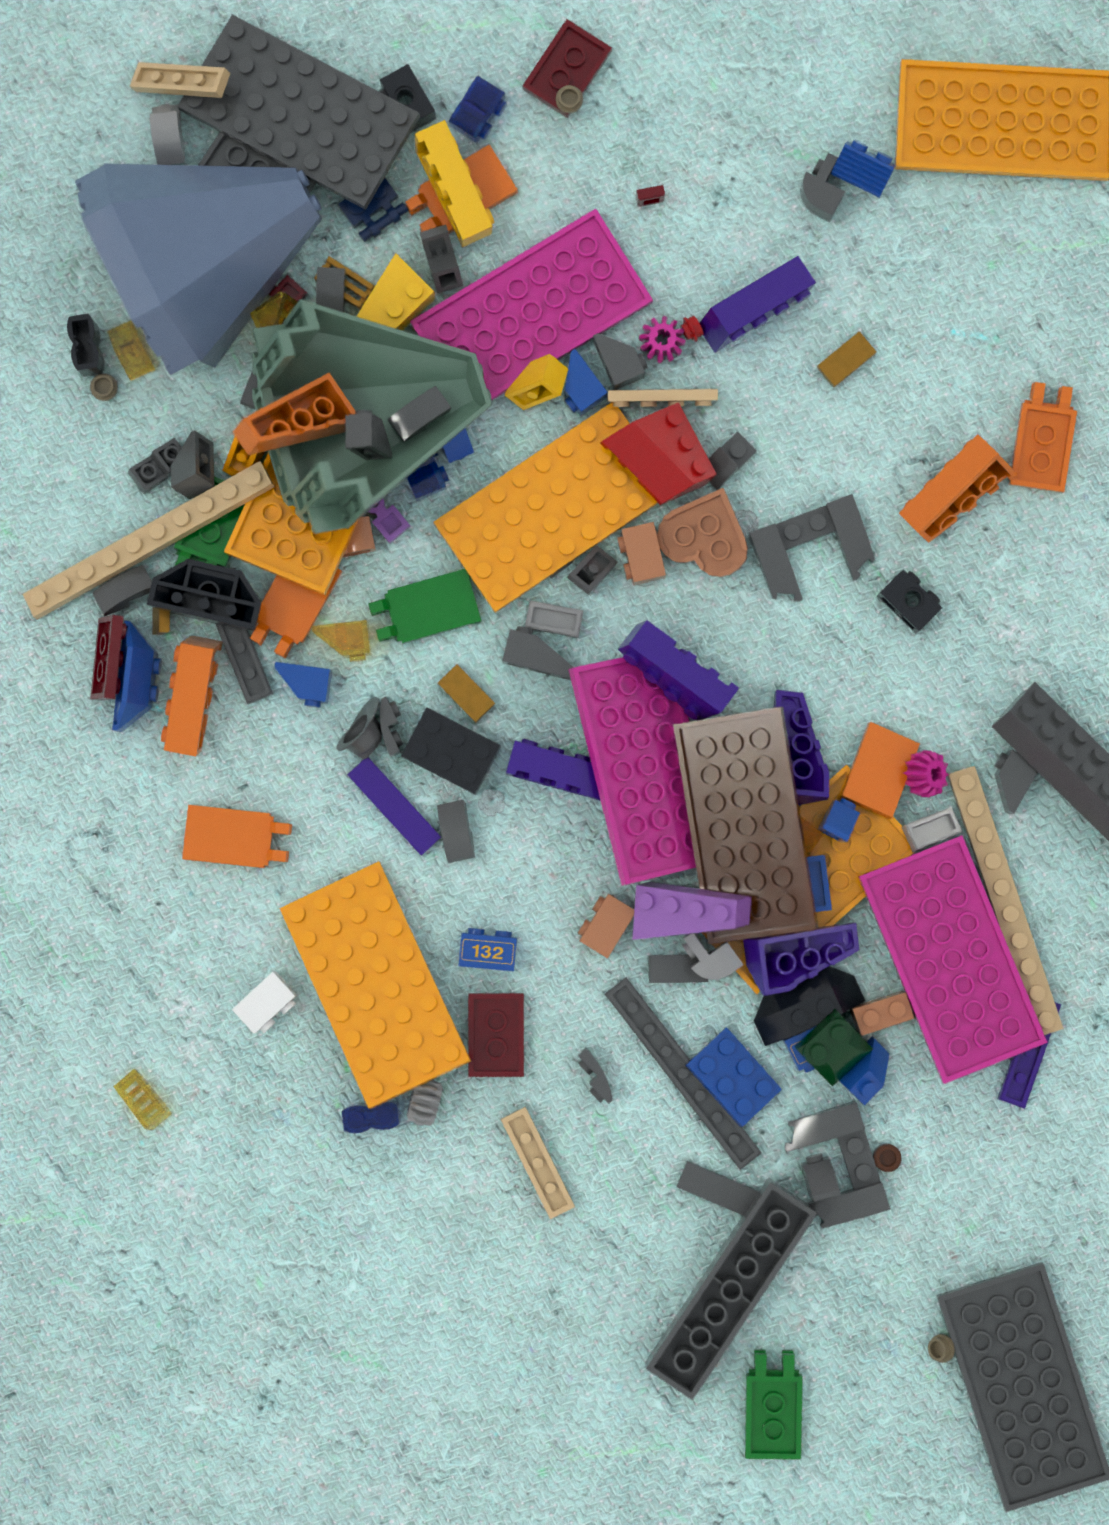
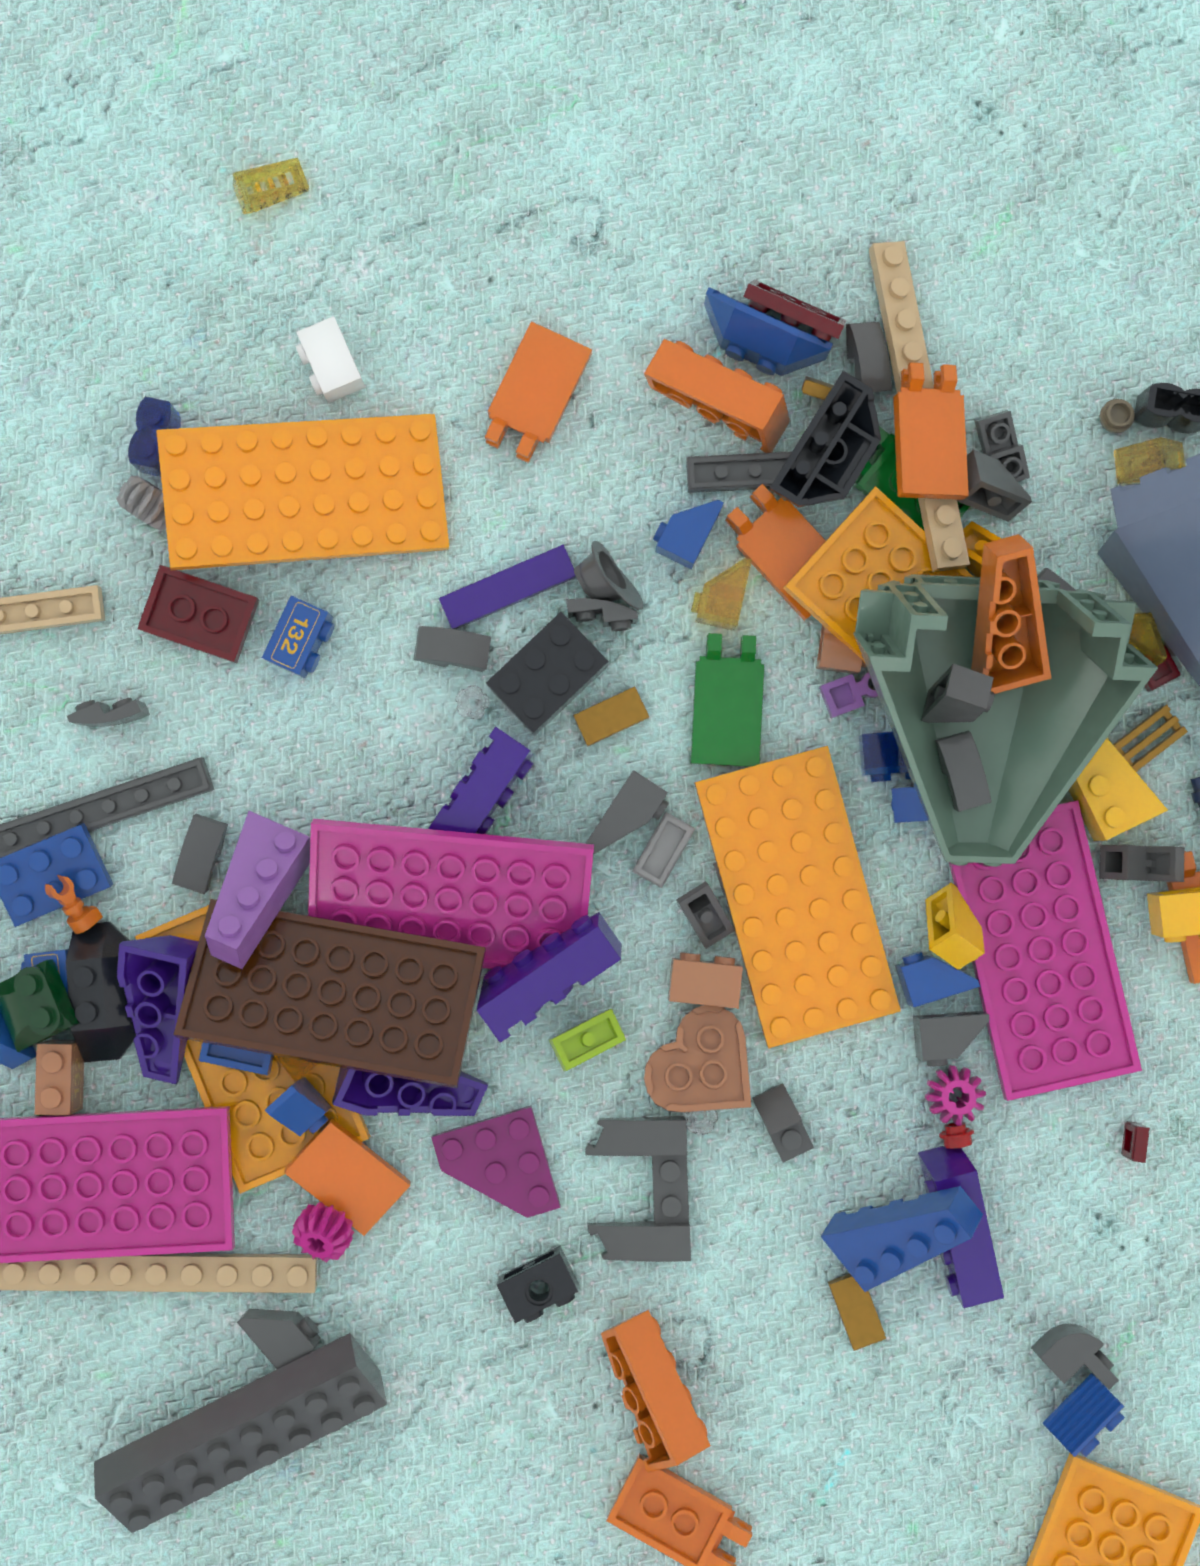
camera: 100 degrees right, 0 degrees up
dark grey slope [316,267,346,313] -> none
nougat brick [578,894,634,958] -> none
red wedge [600,402,717,505] -> none
tan plate [607,389,718,407] -> none
light grey brick [683,933,743,980] -> none
light grey tile [902,807,963,852] -> none
none -> orange piece [45,875,103,934]
none -> magenta plate [431,1105,561,1218]
none -> lime plate [549,1008,626,1071]
none -> blue wedge [821,1186,983,1292]
none -> orange tile [893,362,969,500]

